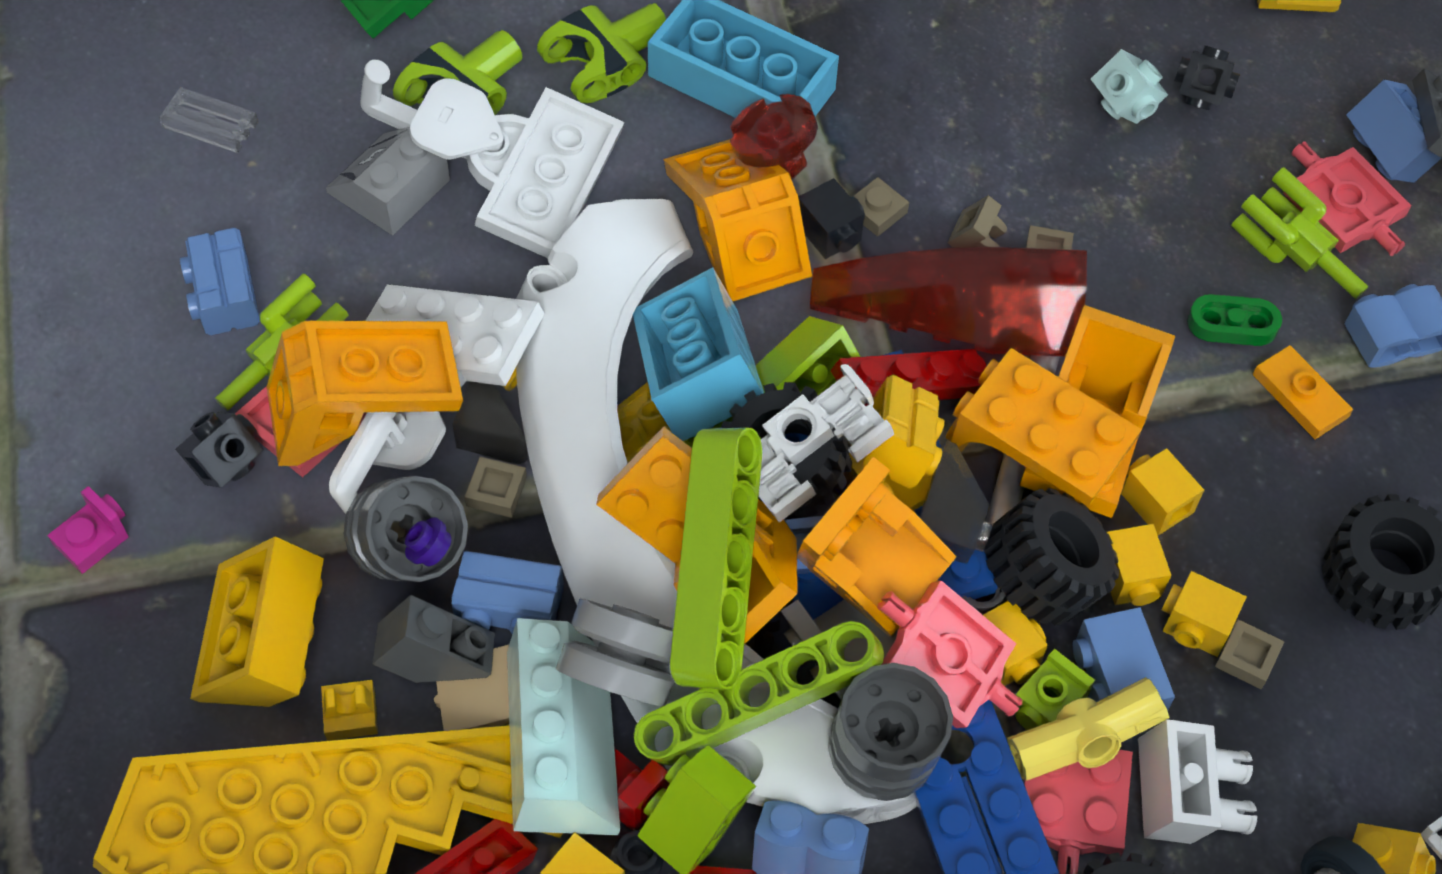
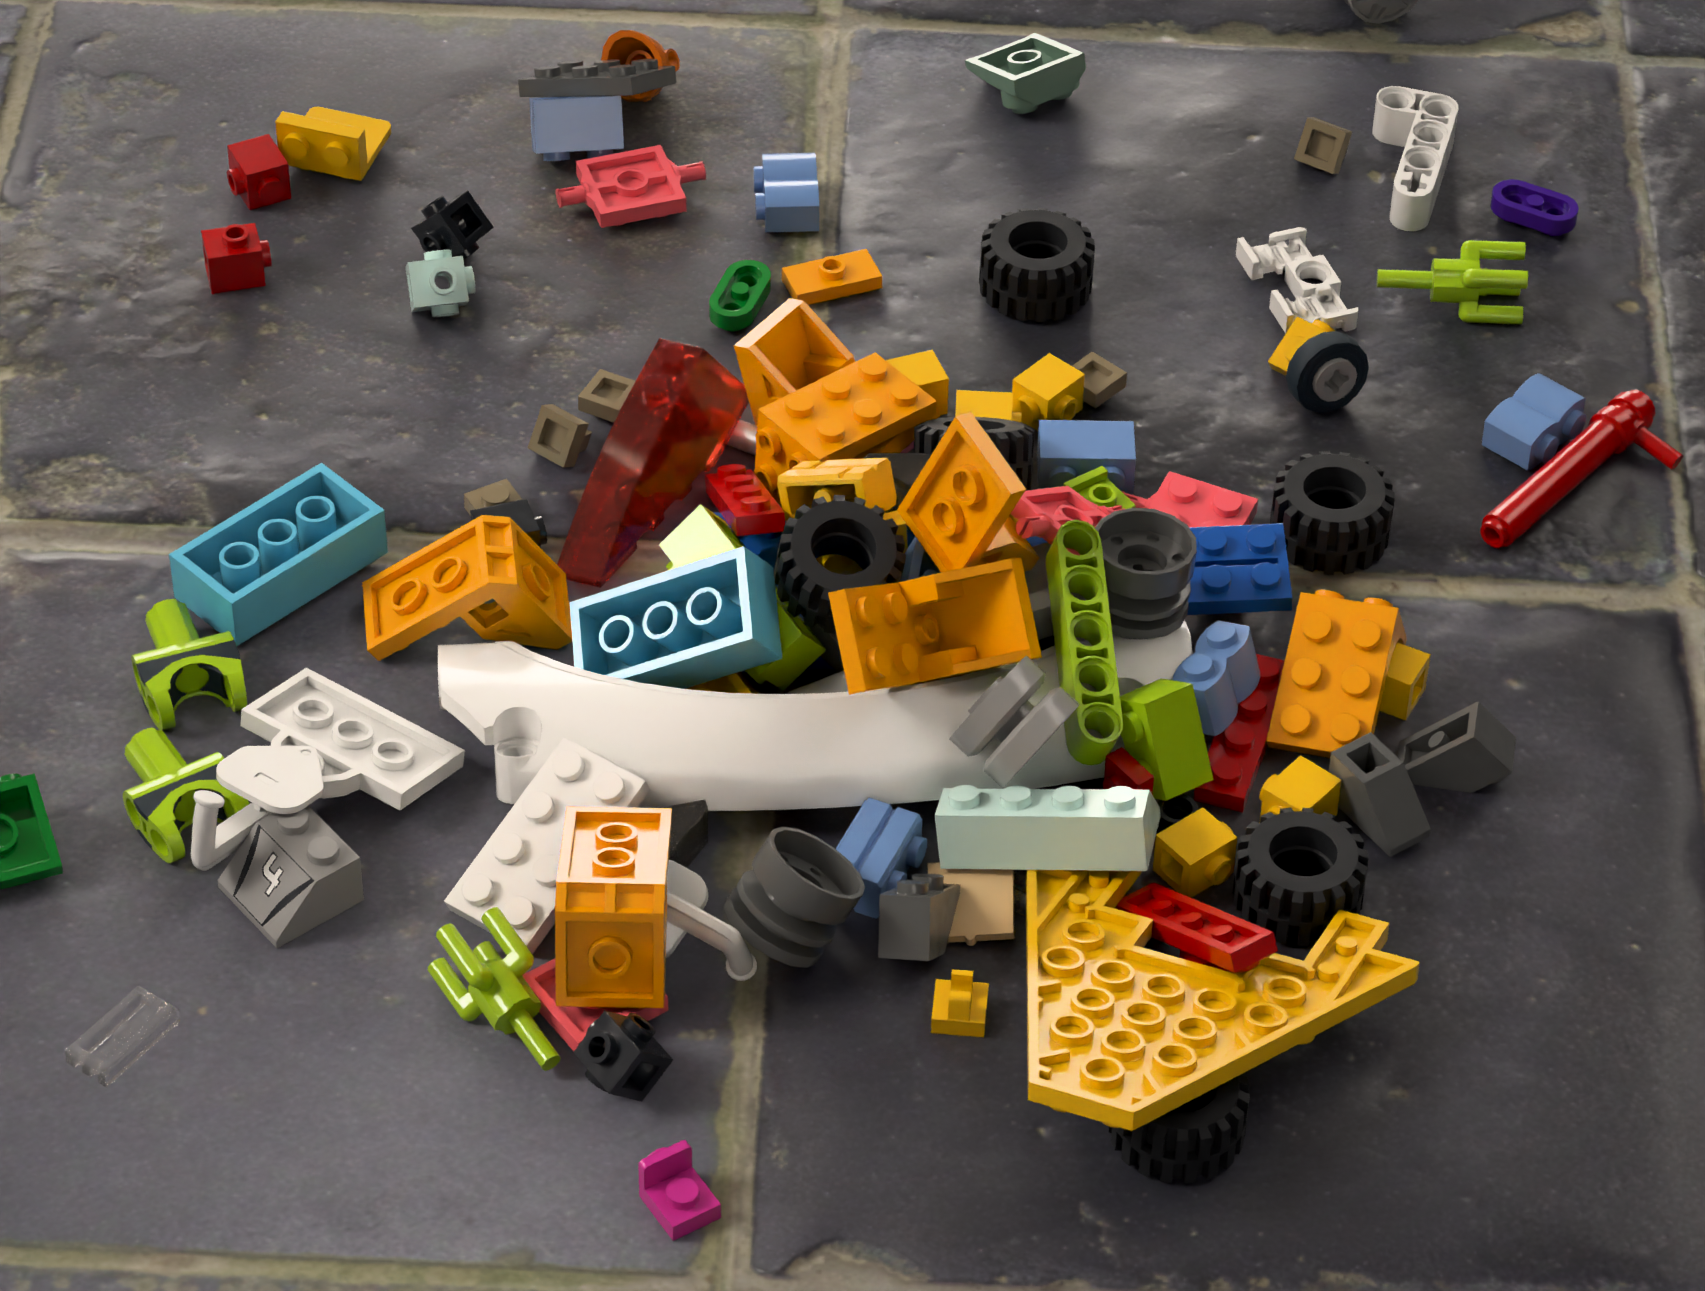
camera: 75 degrees left, 15 degrees down
medium blue brick [180,228,260,335] -> none
yellow slope [190,536,324,707] -> none
dark purple plate [405,517,452,567] -> none
dark tan tile [464,457,527,518] -> none
lime beam [670,428,762,689] -> none
clear red tile [730,94,818,180] -> none
white piece [758,364,894,522] -> none
light yellow piece [1007,677,1170,781] -> none
white brick [1138,719,1257,844] -> none
lime plant [1231,167,1369,299] -> none

